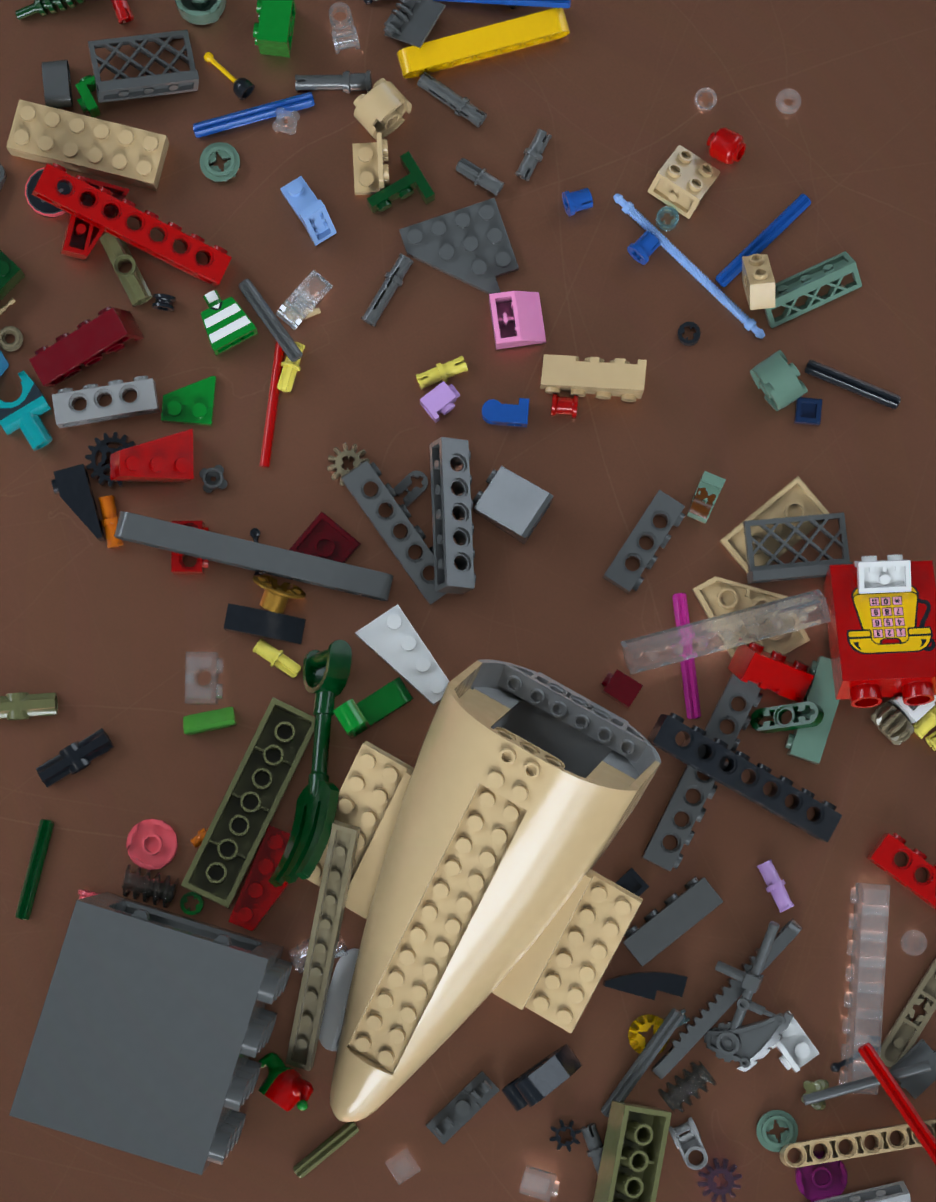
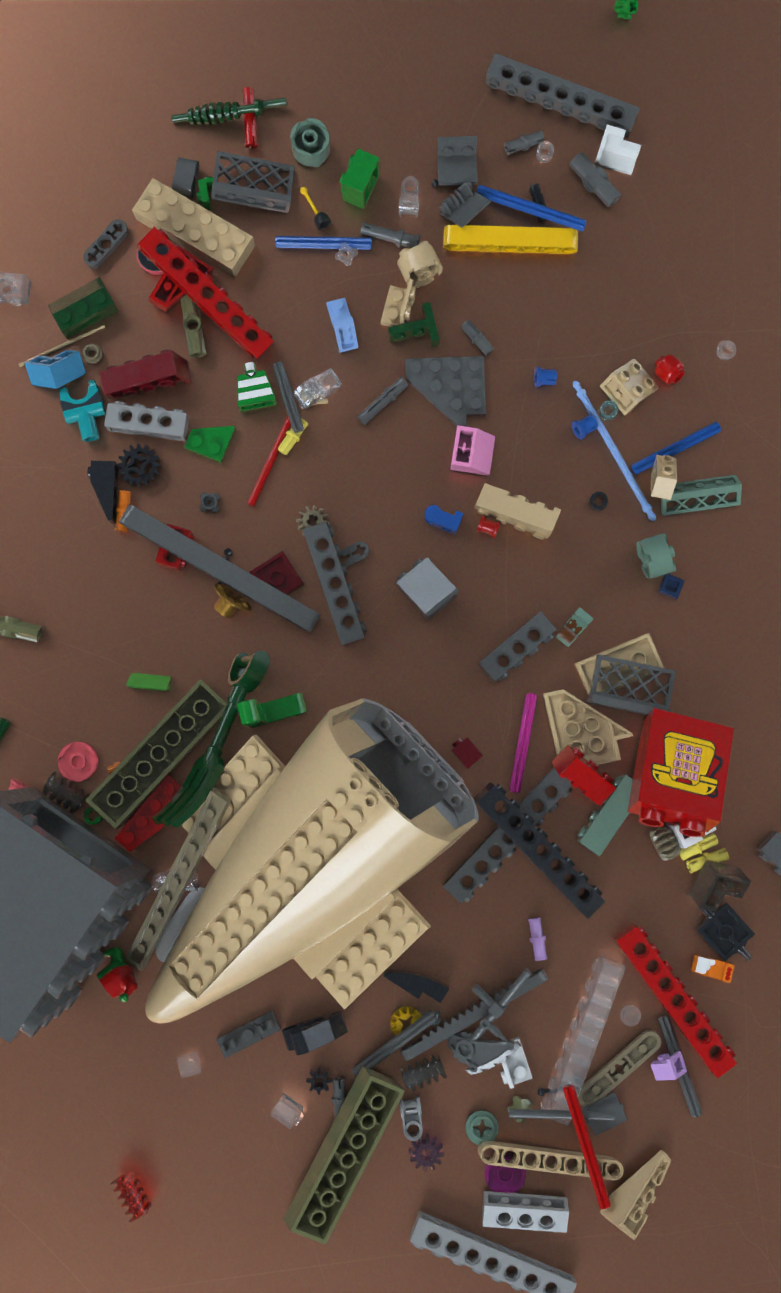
camera: 20 degrees right, 0 degrees up
black piece [36,728,114,788] -> none
red wedge [110,428,194,483] -> none
black bush [152,294,176,311] -> none
clear brick [185,652,223,705] -> none
sand green gear [200,142,240,182] -> none
black slope [224,603,306,645] -> none
light yellow axle [252,638,302,678] -> none
olive axle [293,1121,359,1179] -> none
white wedge [355,604,450,706] -> none
light yellow pin [415,356,468,390] -> none
dark grey pin [417,72,487,128] -> none
lavender brick [420,381,460,423] -> none
dark grey brick [429,437,476,595] -> none
dark grey pin [515,129,552,181] -> none
black plate [615,868,649,896] -> none
clear brick [621,589,831,675] -> none
dark grey brick [622,876,724,967] -> none
clear bush [694,87,717,112] -> none
dark green beam [750,701,824,733] -> none
black axle [805,360,901,409] -> none
white bracket [854,554,911,594] -> none

